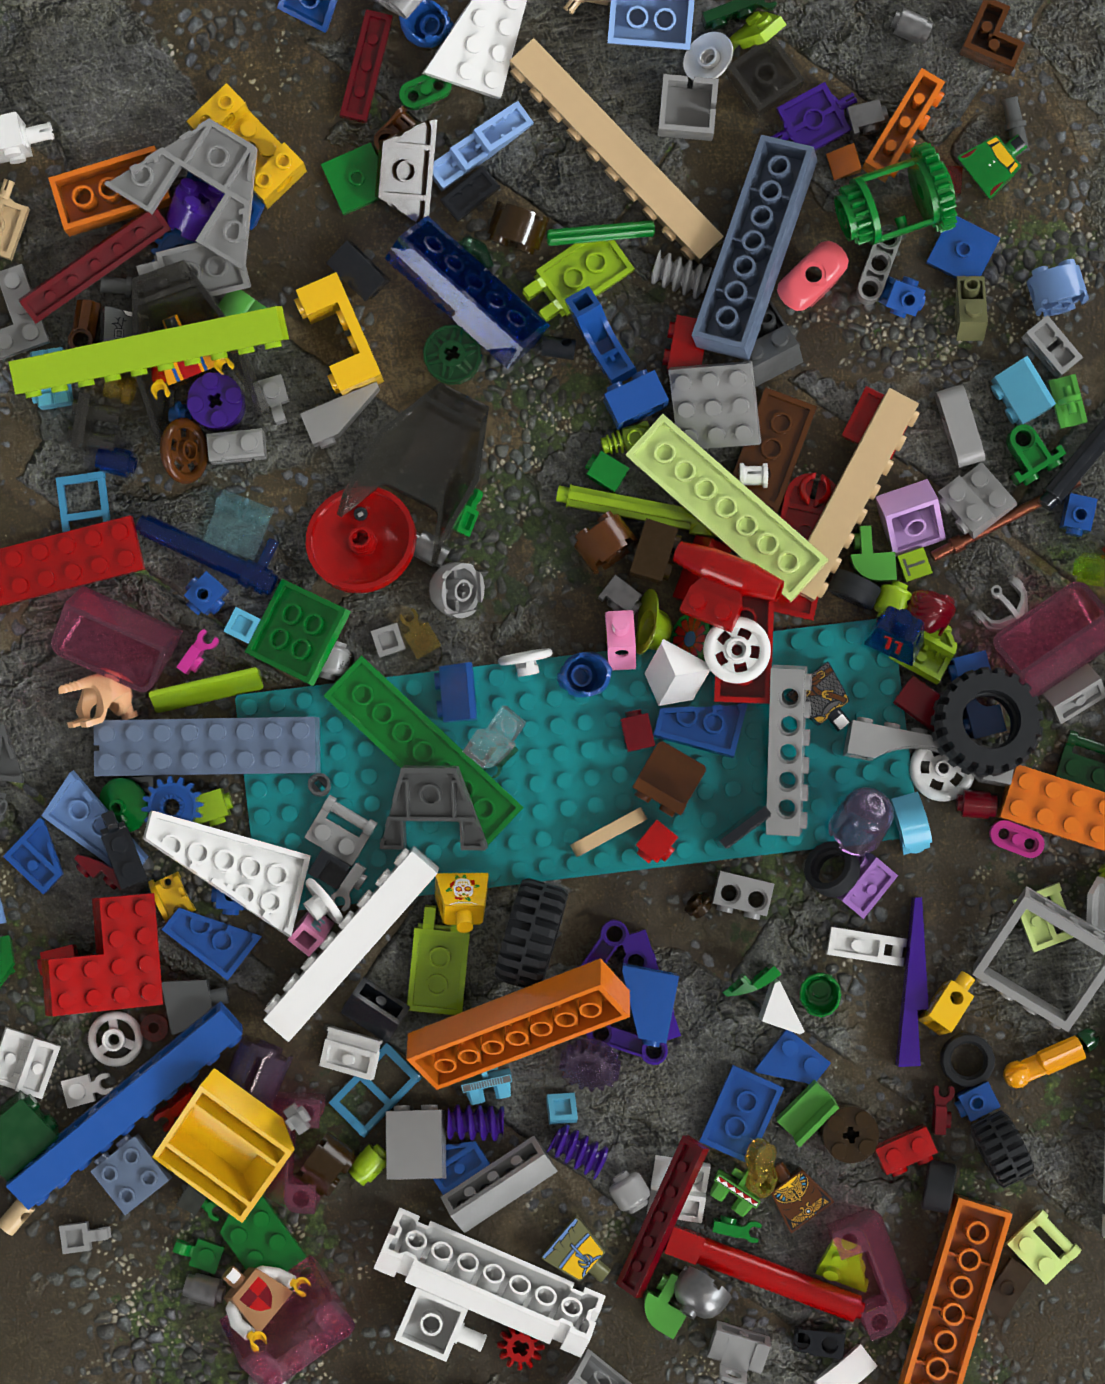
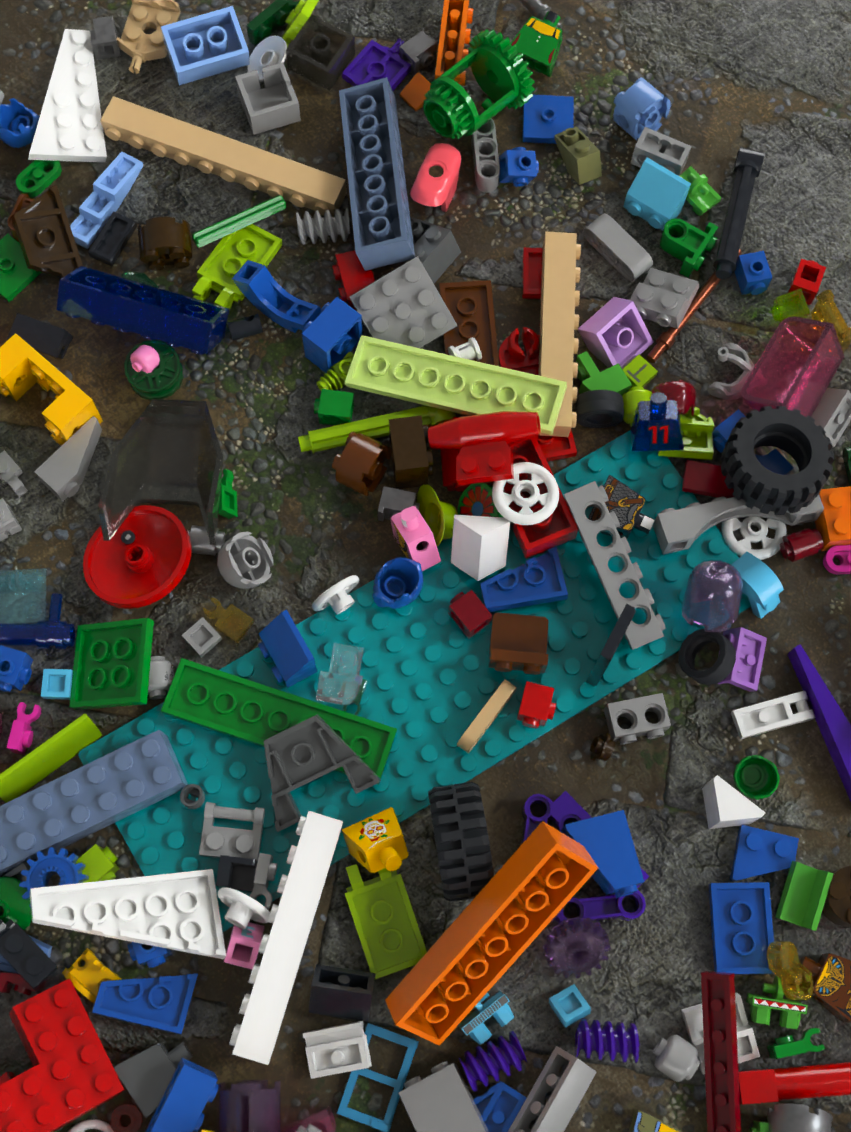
camera: 30 degrees left, 15 degrees down
green slope [723,963,781,997] -> none
none -> bright pink piece [130,345,160,373]

